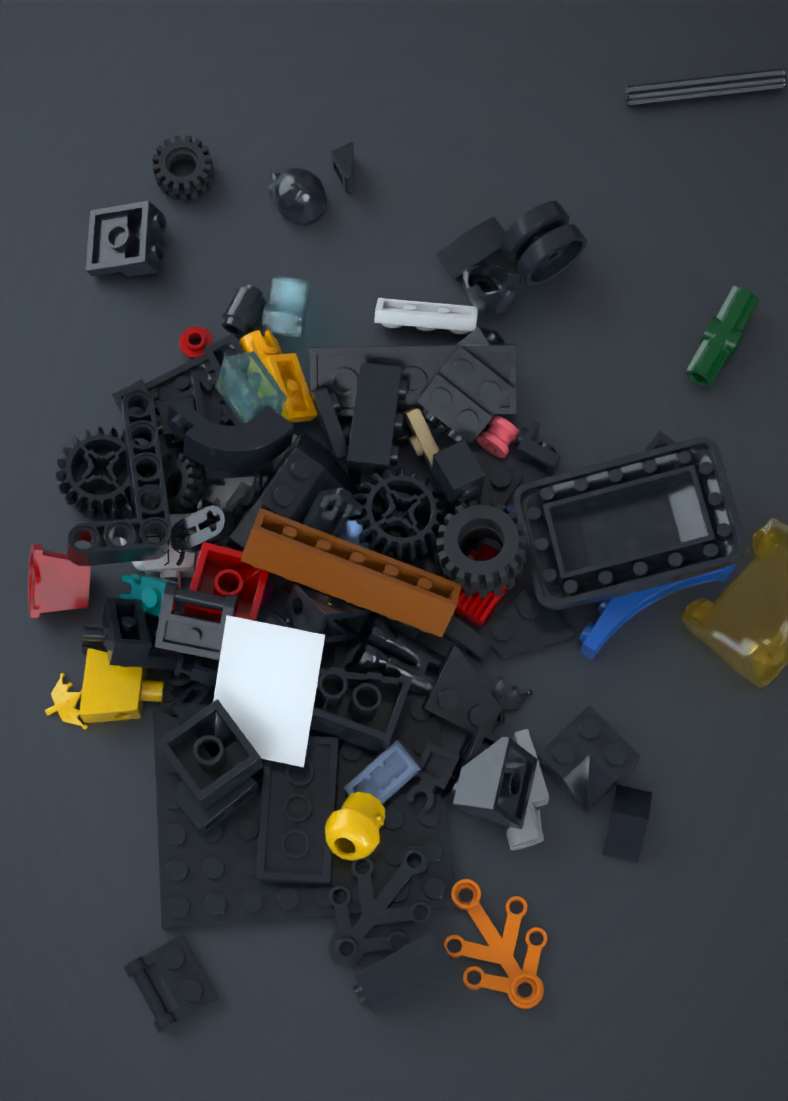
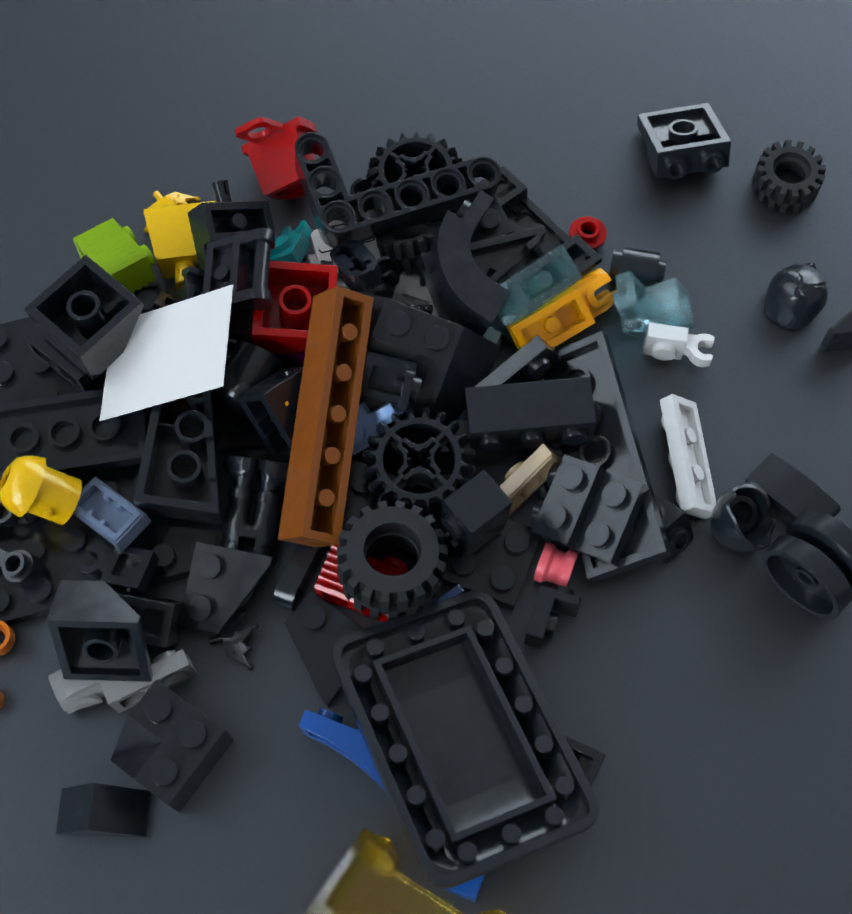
camera: 80 degrees right, 5 degrees down
dark green piece [685,285,759,387] -> none
none -> lime brick [73,218,156,294]
none -> white plate [642,322,715,367]

